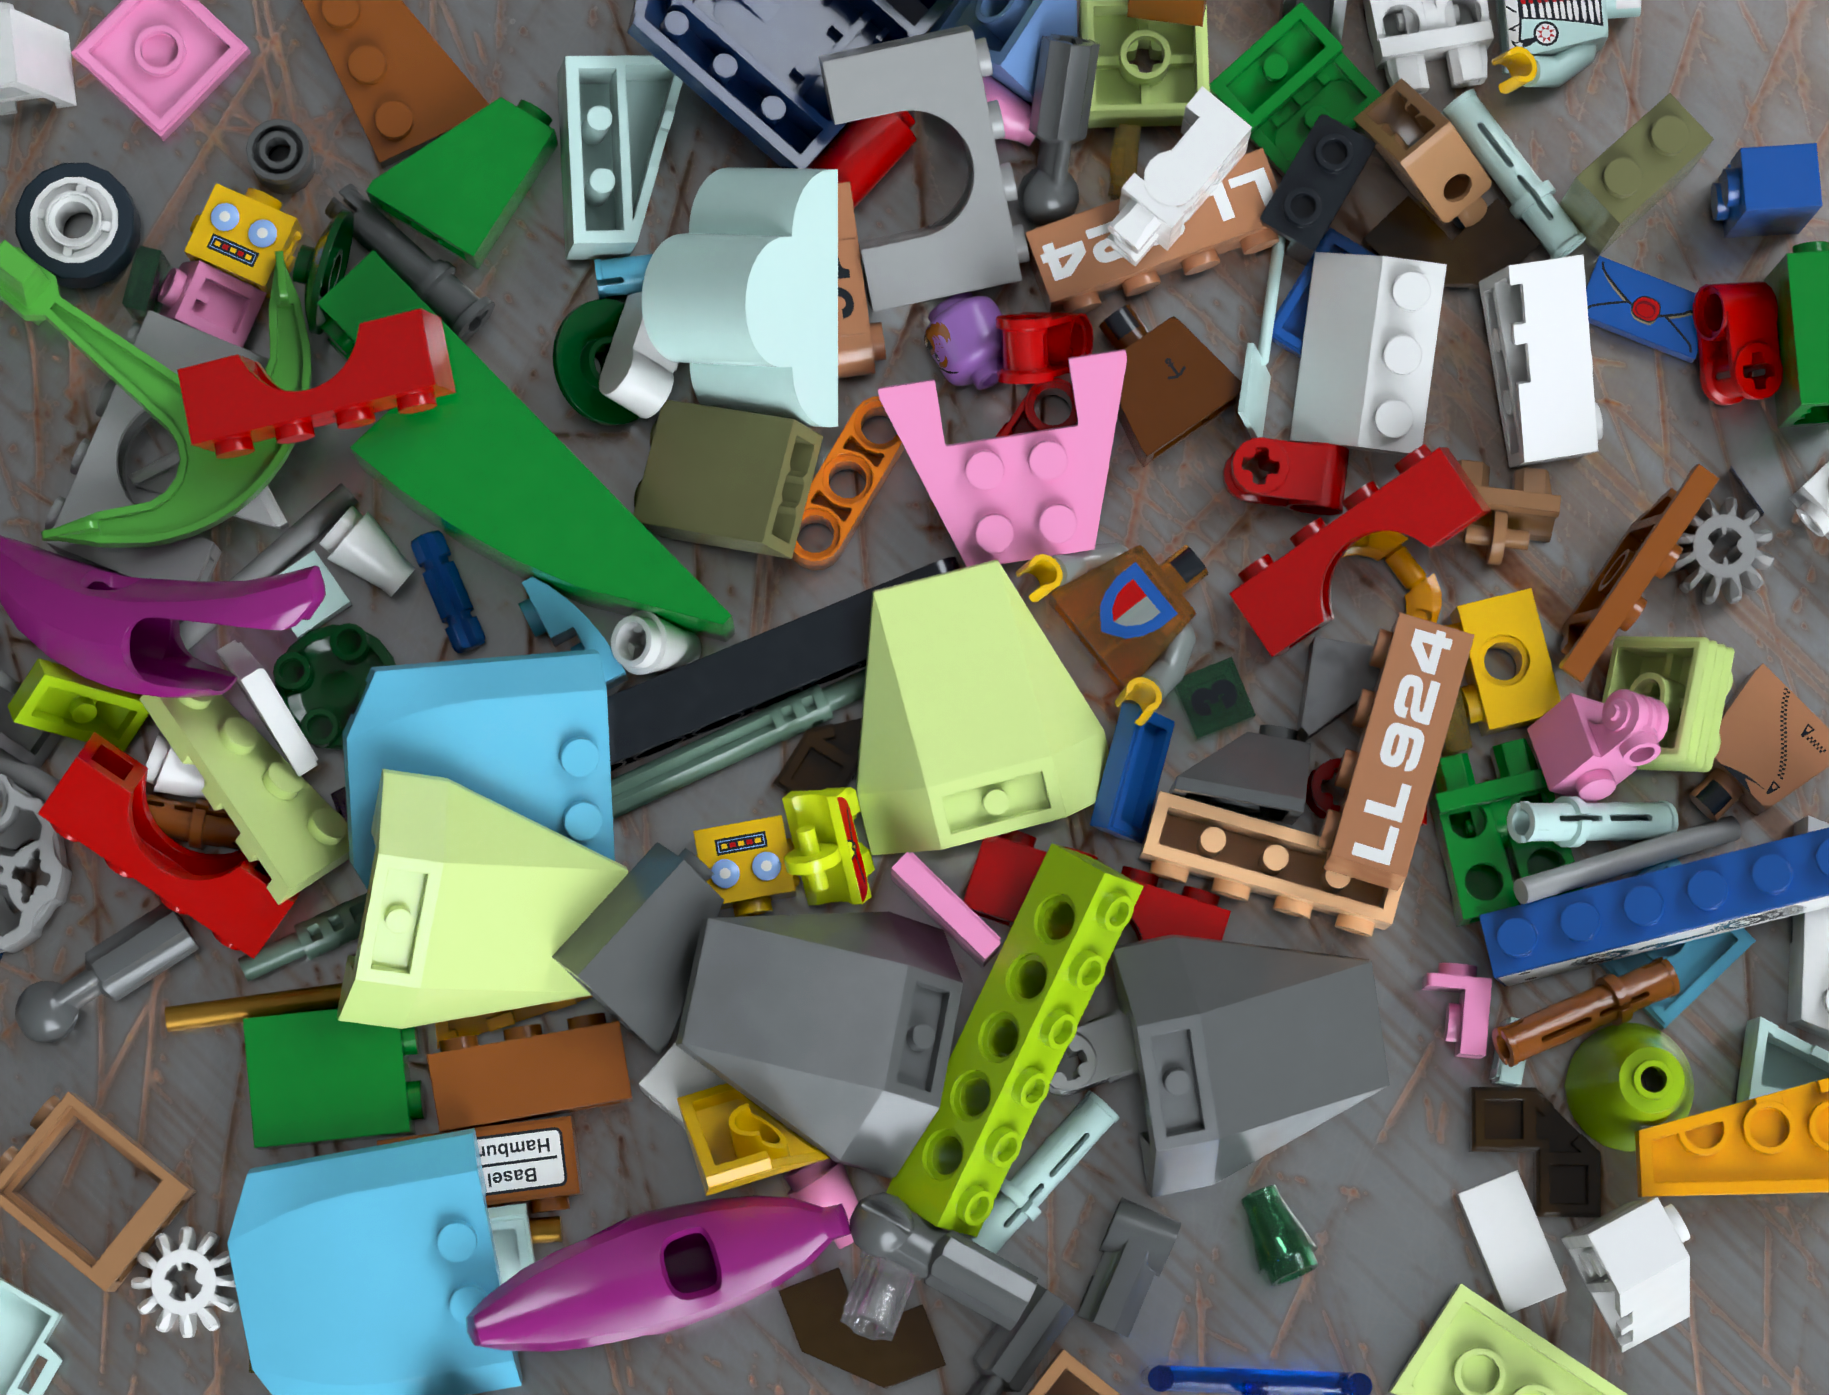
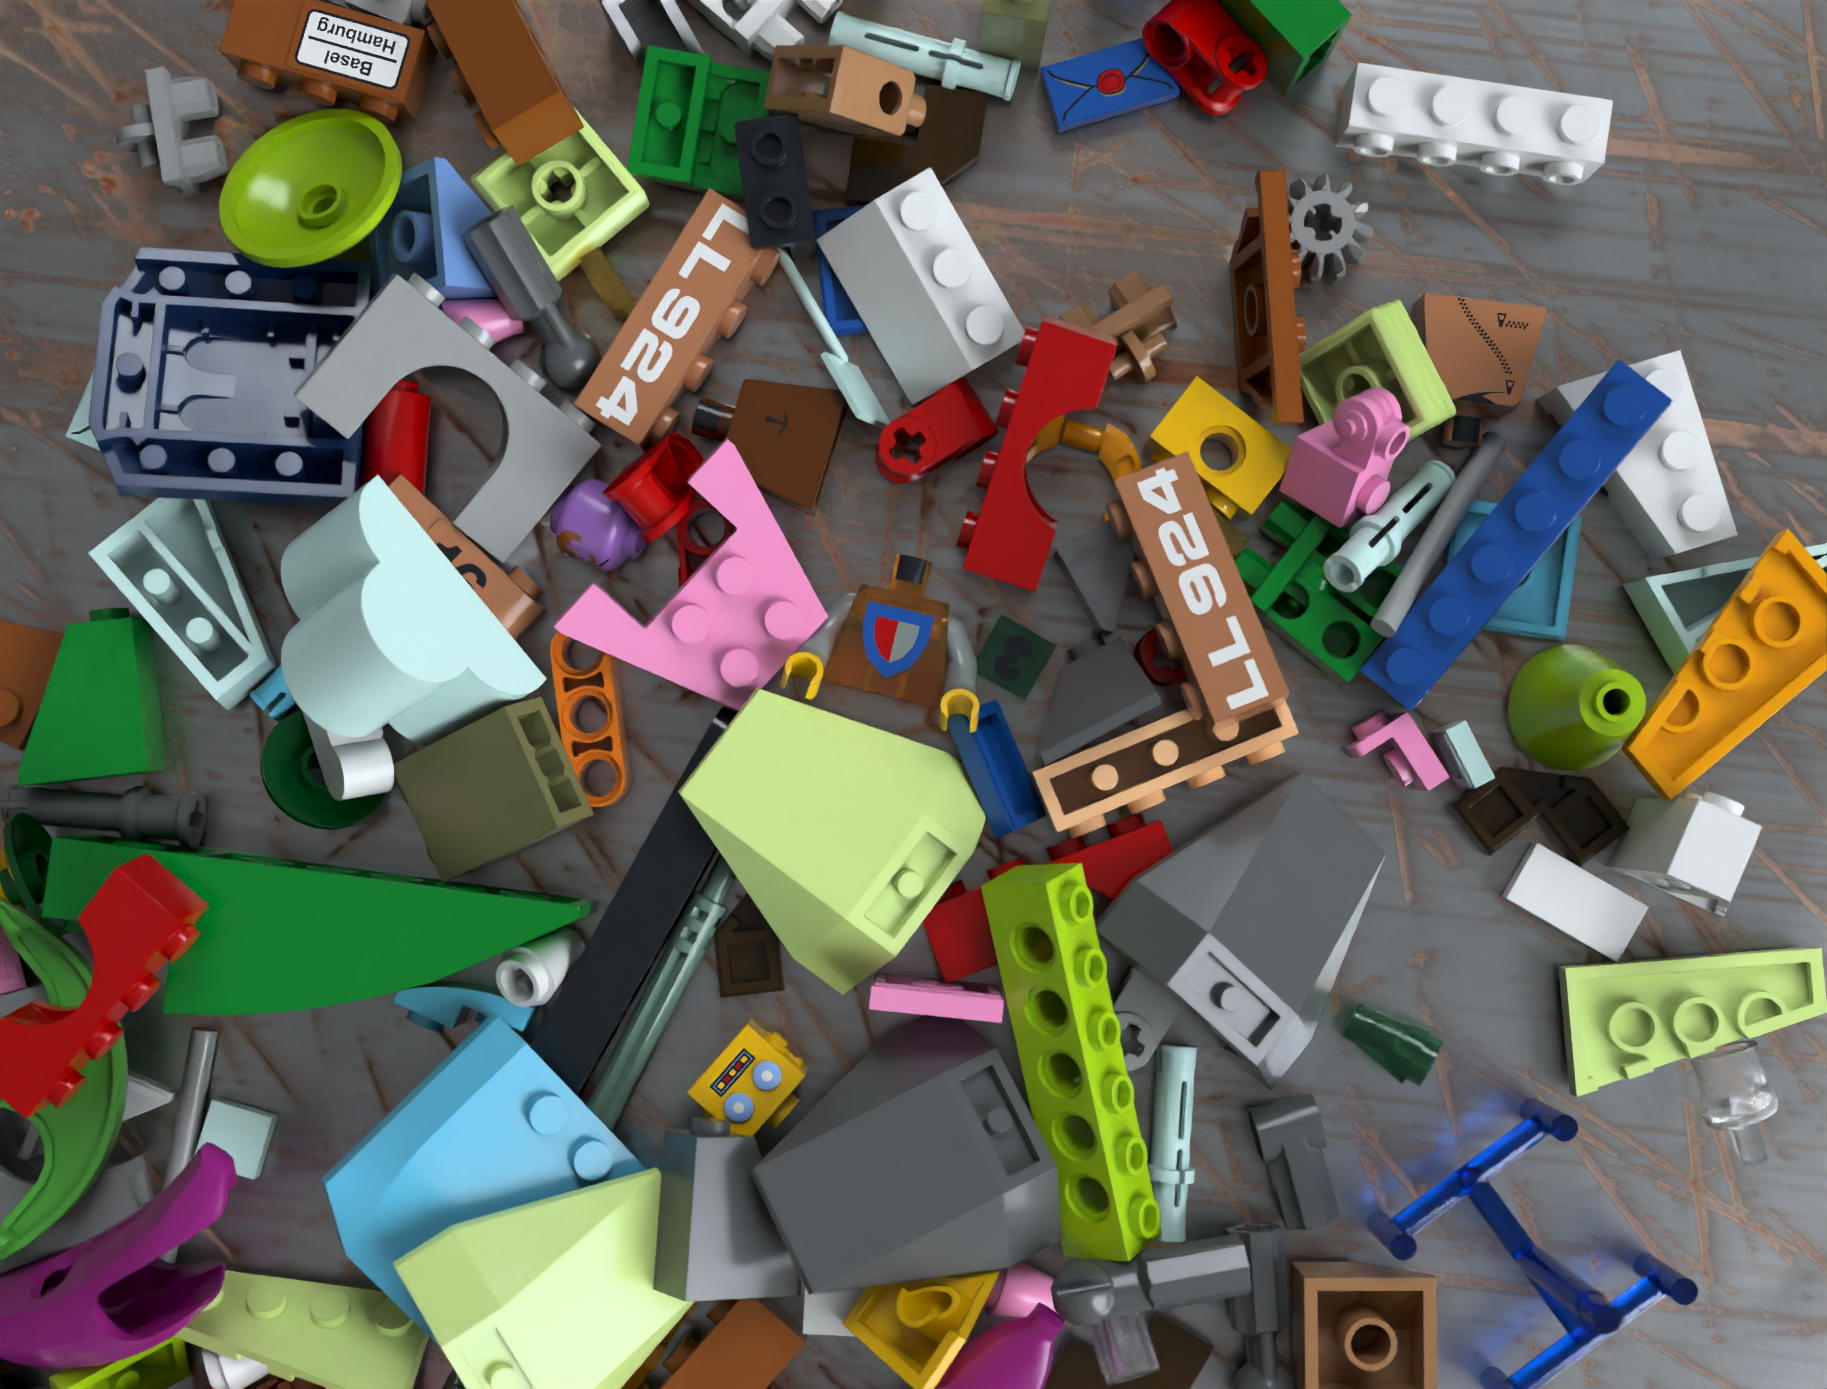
camera: 30 degrees left, 5 degrees up
white tile [216,640,318,777] -> none
dark green dish [273,623,396,750] -> none
white cone [319,506,416,597] -> none
blue axle [411,530,486,653] -> none
neon yellow hips [782,787,875,906] -> none
white hips [1106,86,1252,266] -> none
white wedge [1479,254,1603,468] -> none
dark orange pin [1492,957,1680,1067] -> none
dark blue sticker [1729,466,1764,516] -> none

